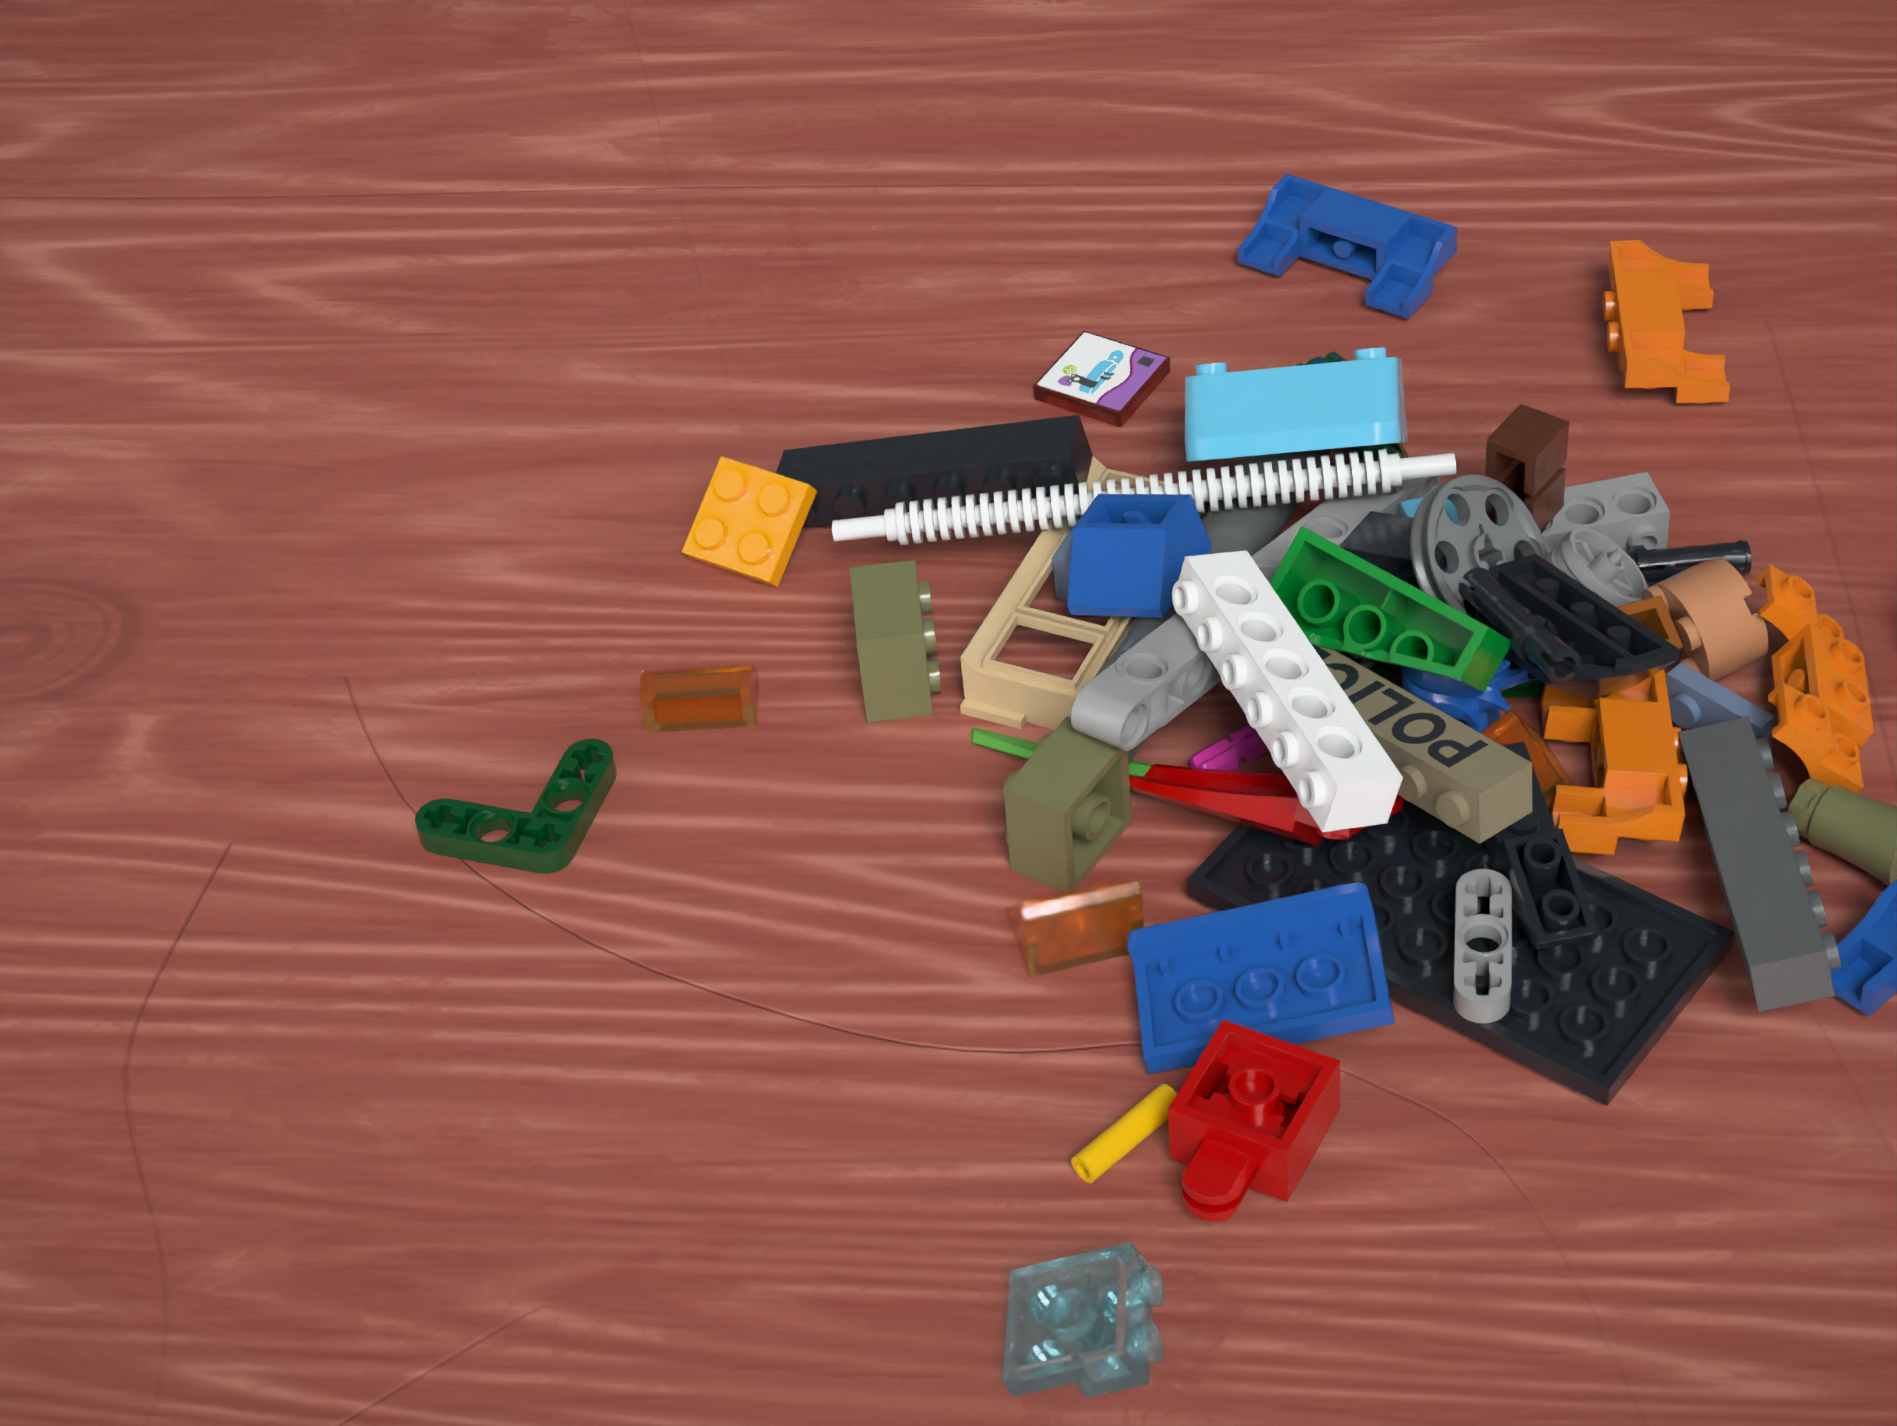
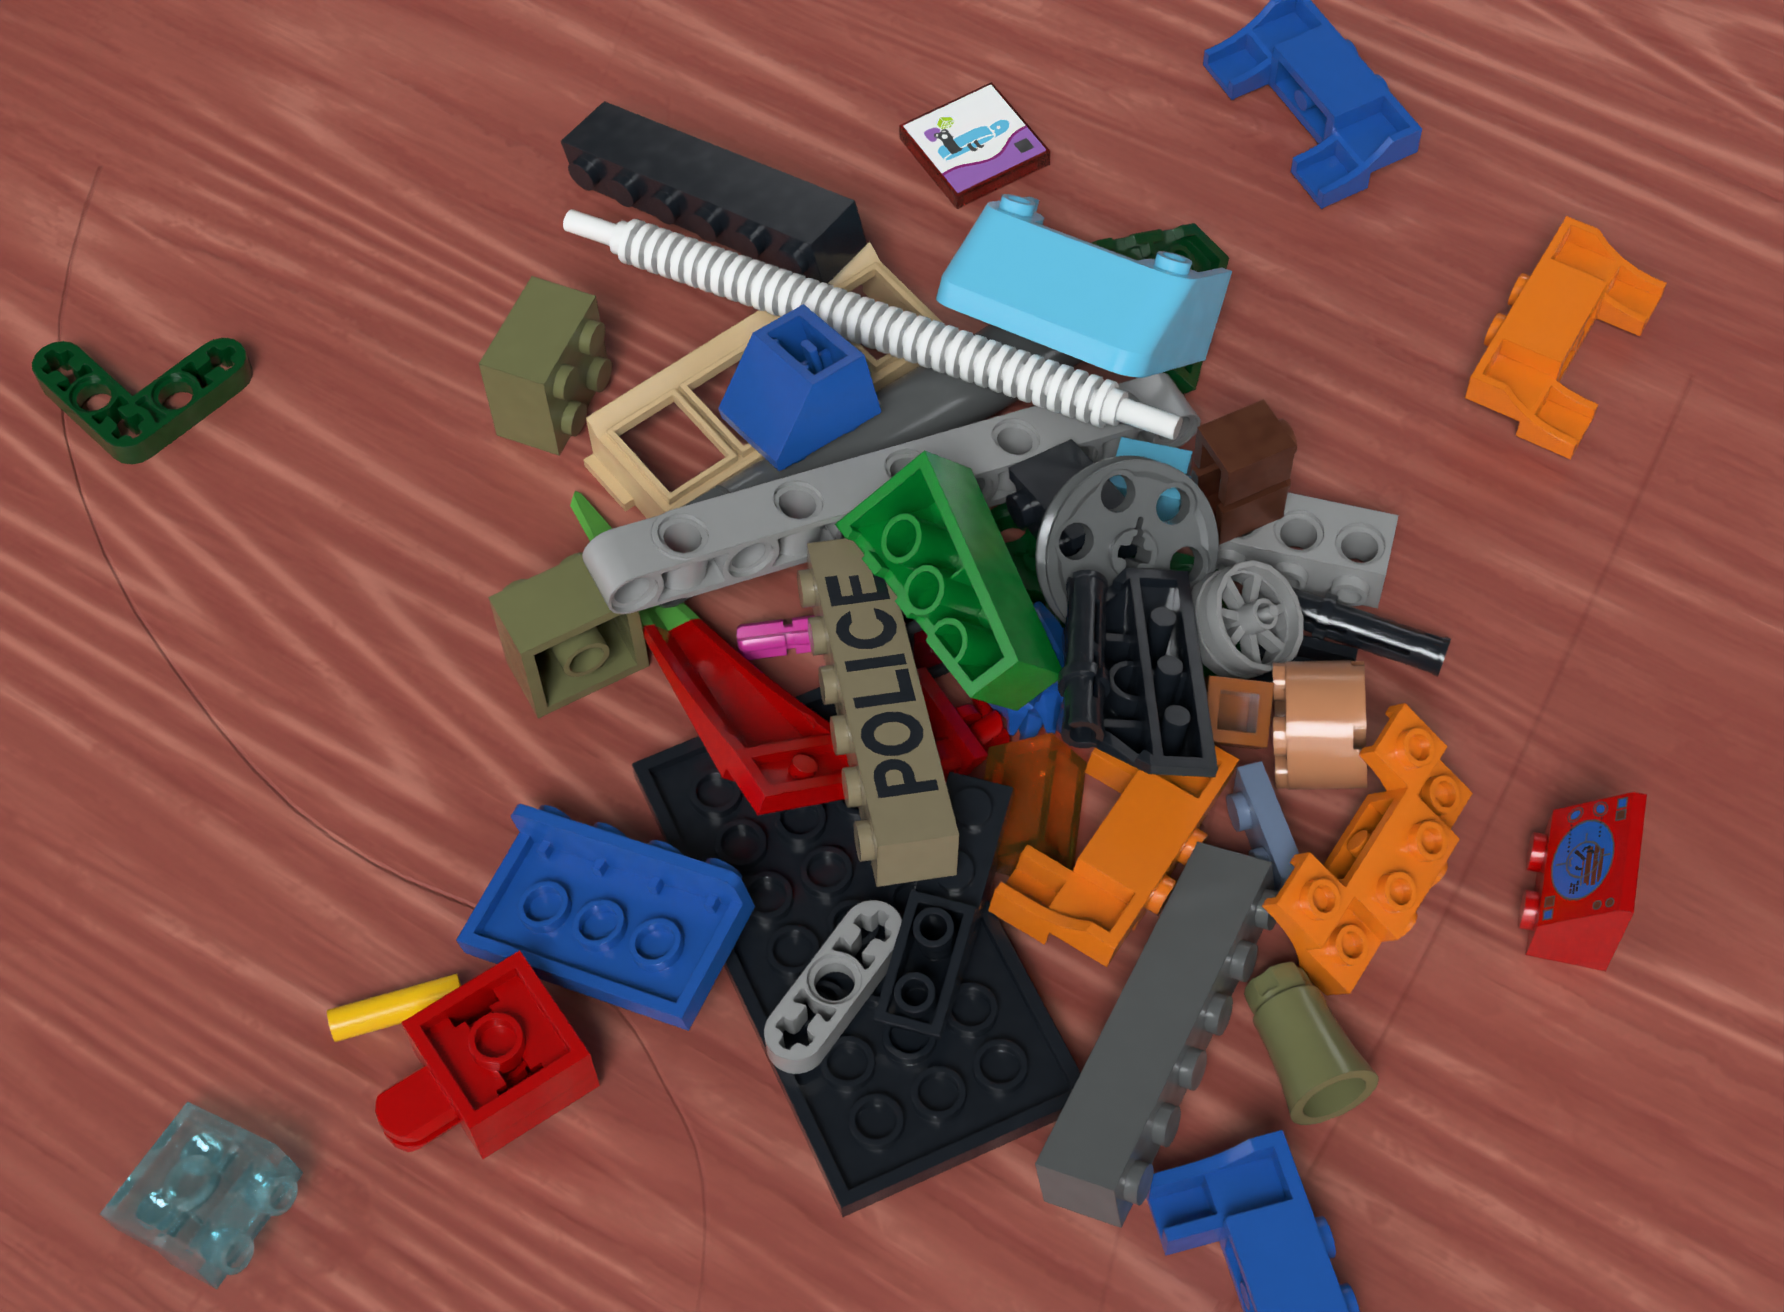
camera: 25 degrees right, 15 degrees up
clear orange brick [639,664,759,733] -> none
light orange plate [682,456,817,588] -> none
clear orange slope [1006,880,1144,978] -> none
white brick [1172,550,1403,832] -> none

